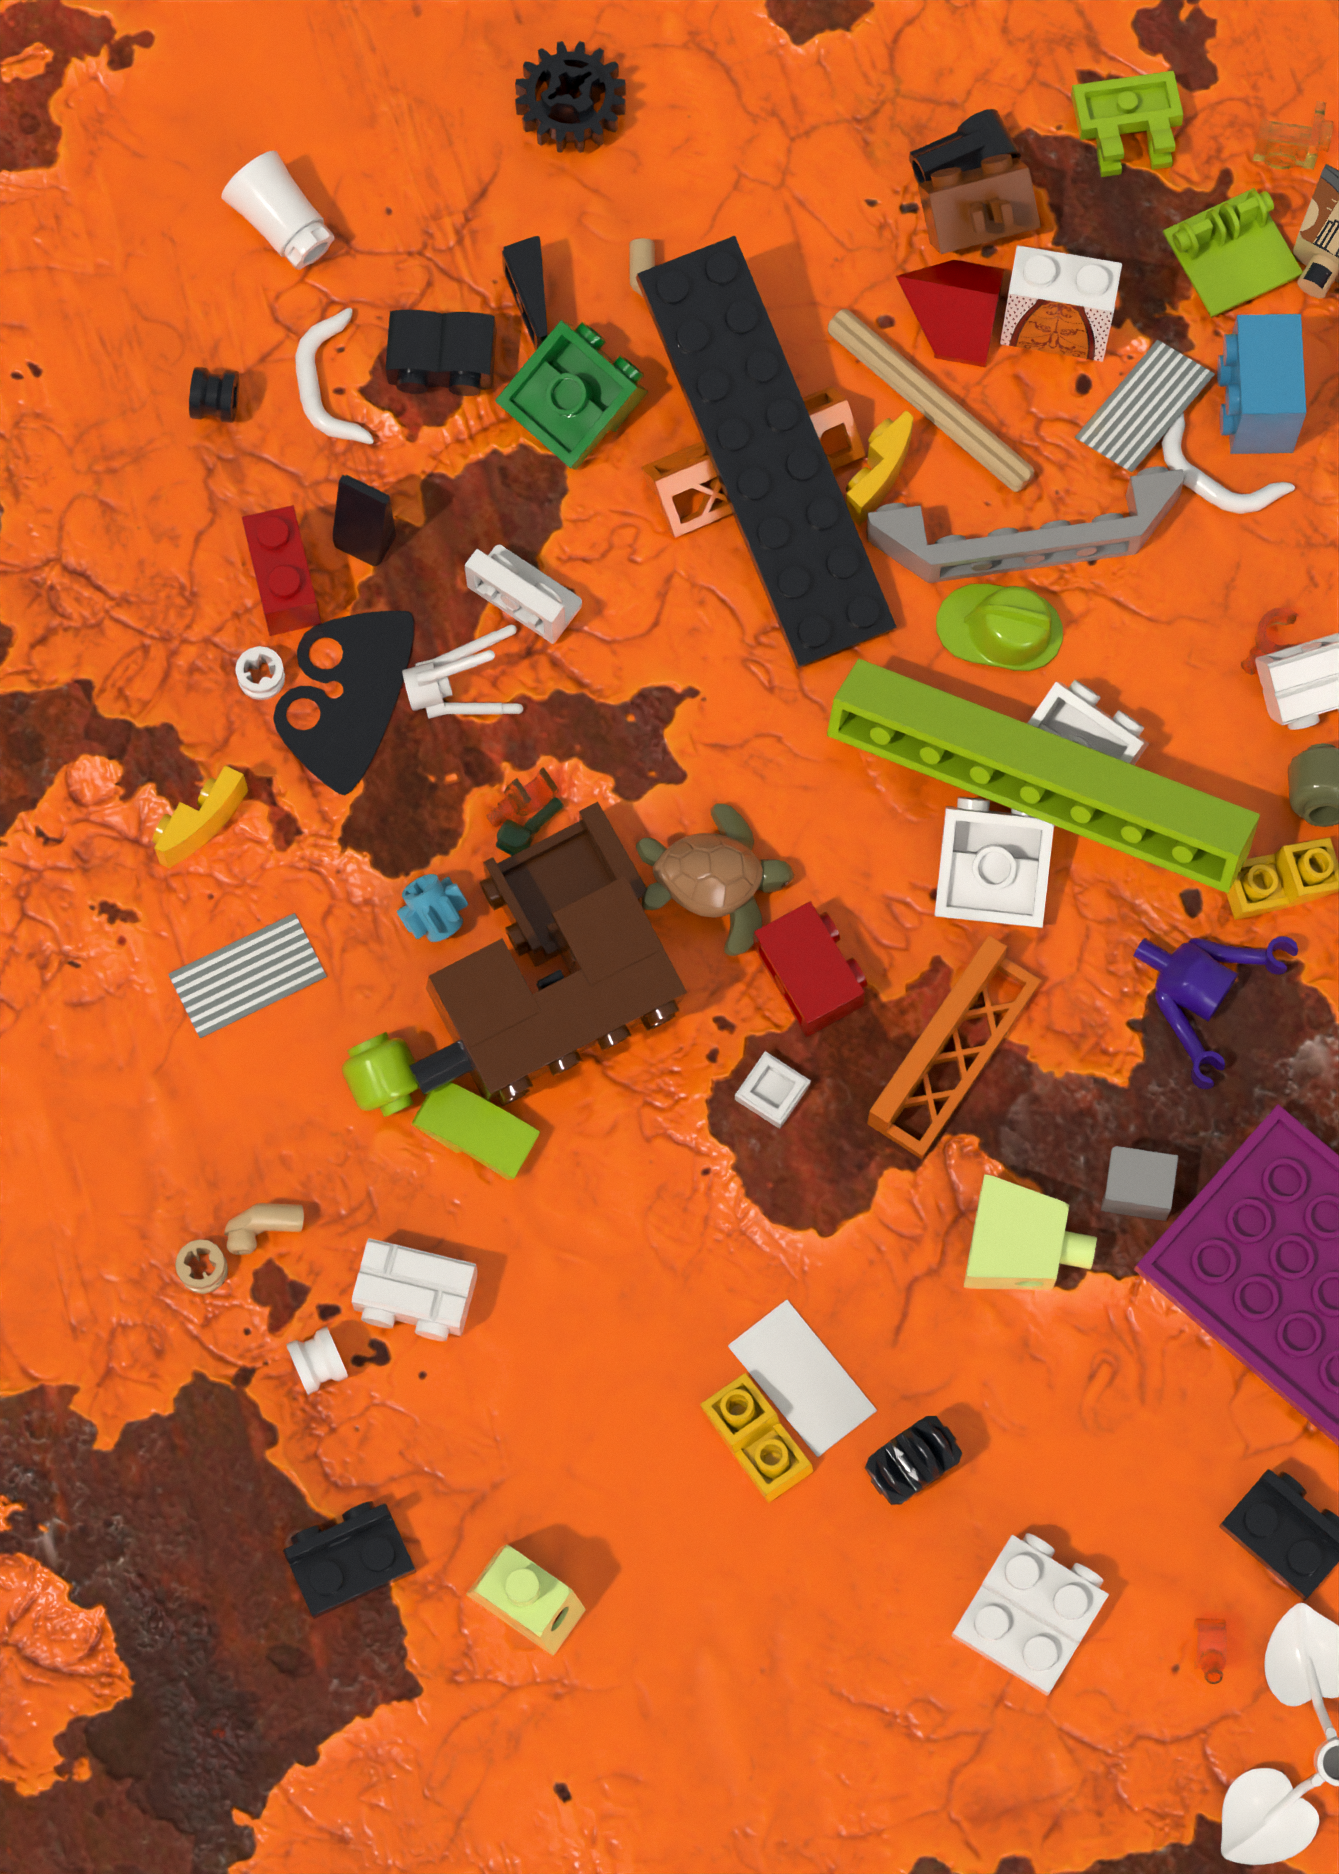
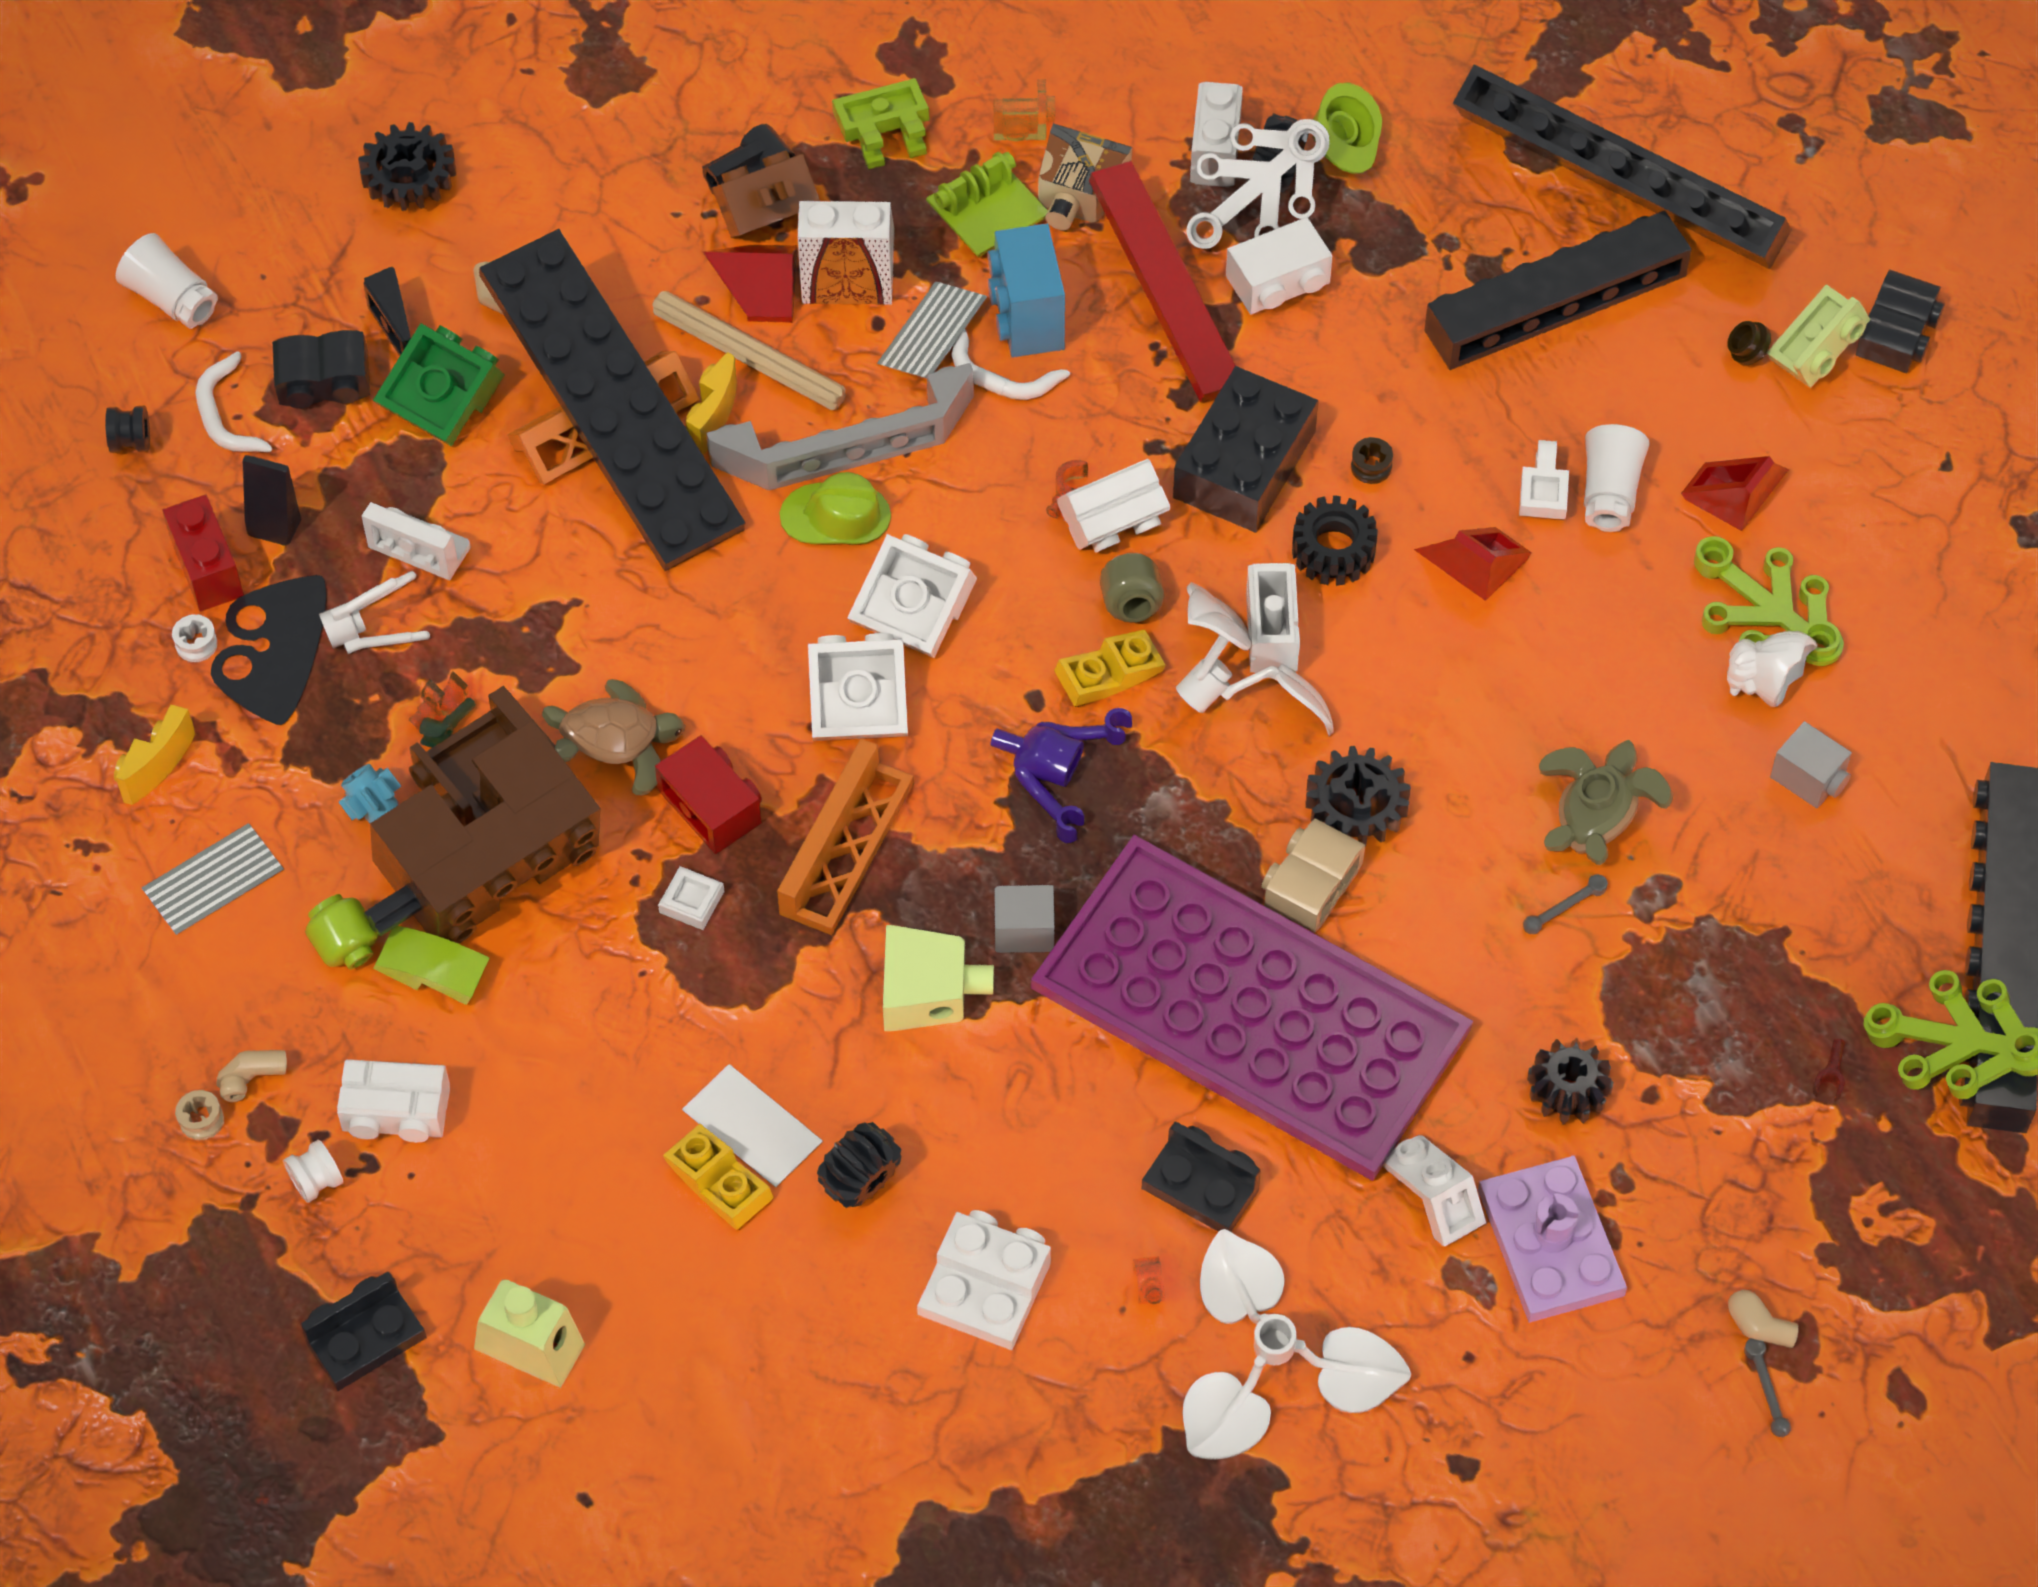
camera: 10 degrees left, 15 degrees down
lime brick [827,658,1260,893] -> none

